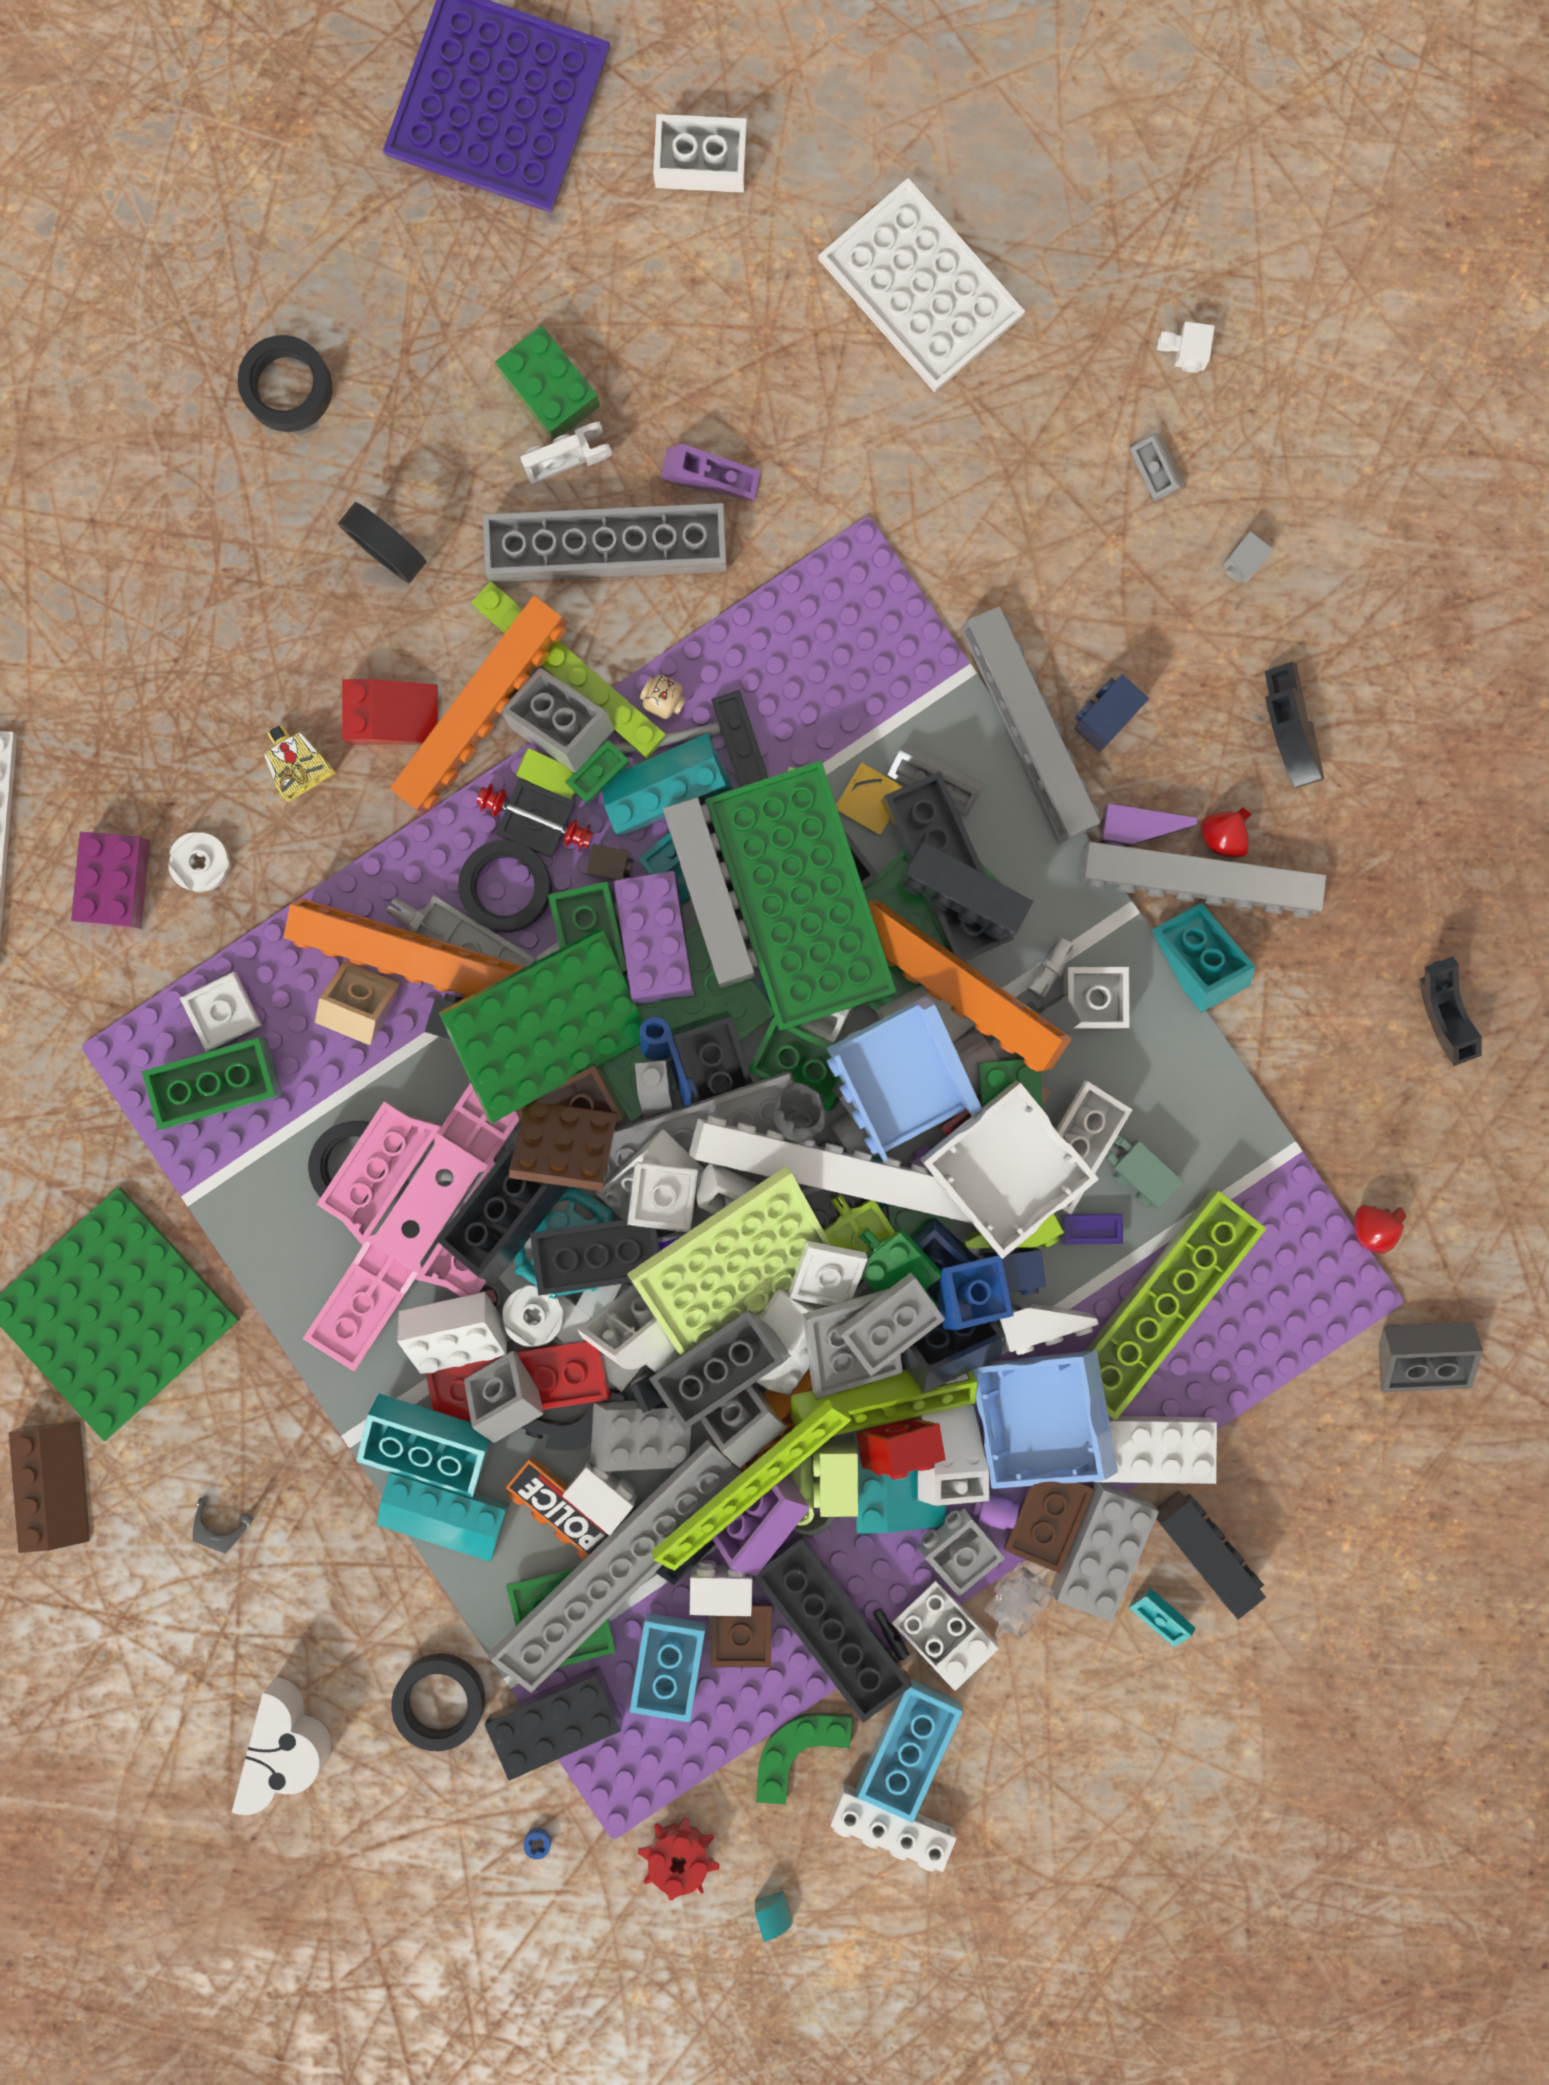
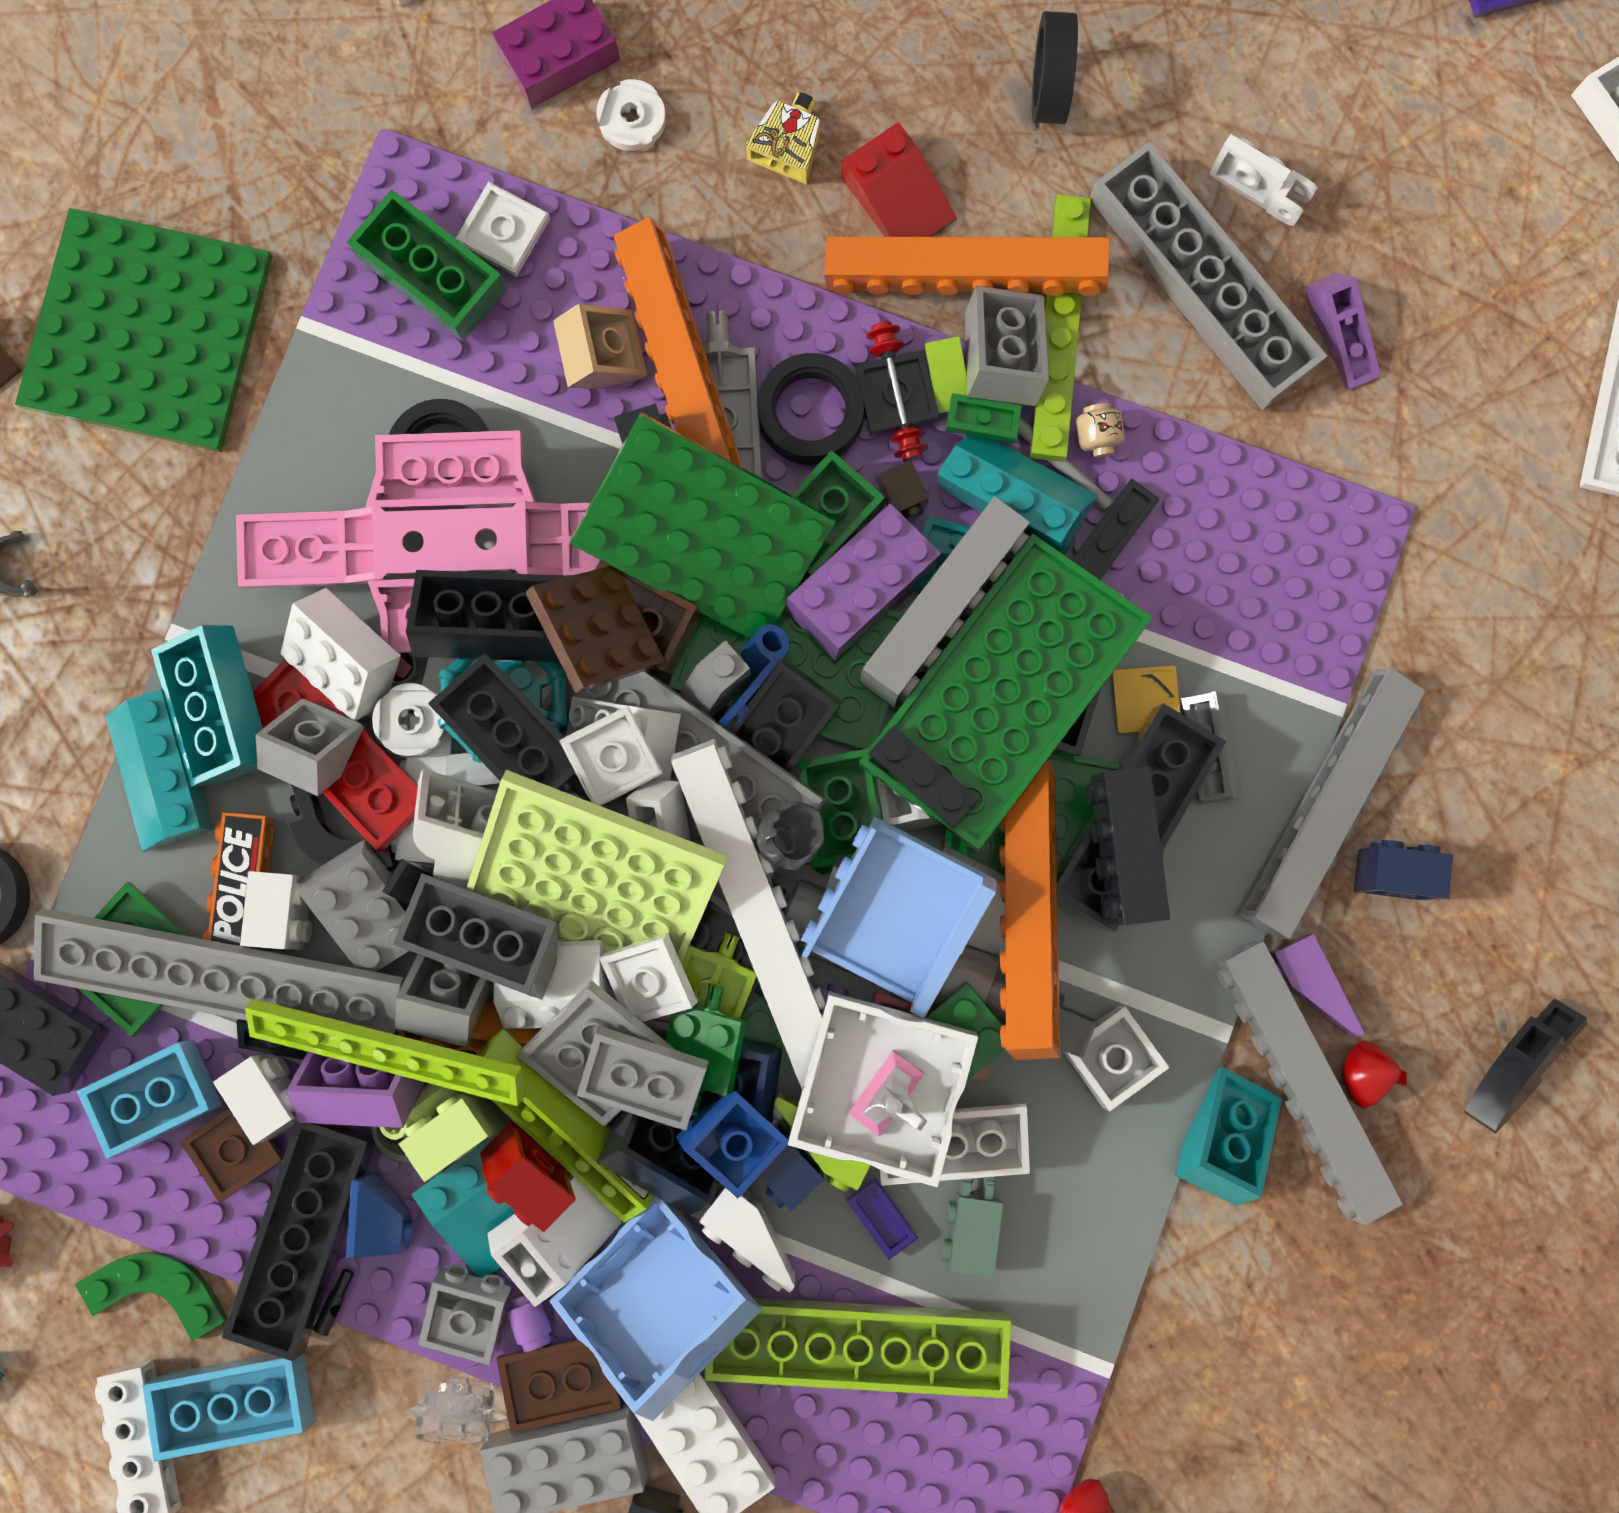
camera: 50 degrees right, 5 degrees down
green brick [495,325,600,441] -> none
white slope [892,1580,999,1691] -> none
white pin [1028,938,1076,998] -> none
black arch [1420,957,1482,1066] -> none
none -> blue slope [346,1172,416,1258]
none -> piece [848,1050,927,1137]
none -> black plate [869,725,978,829]

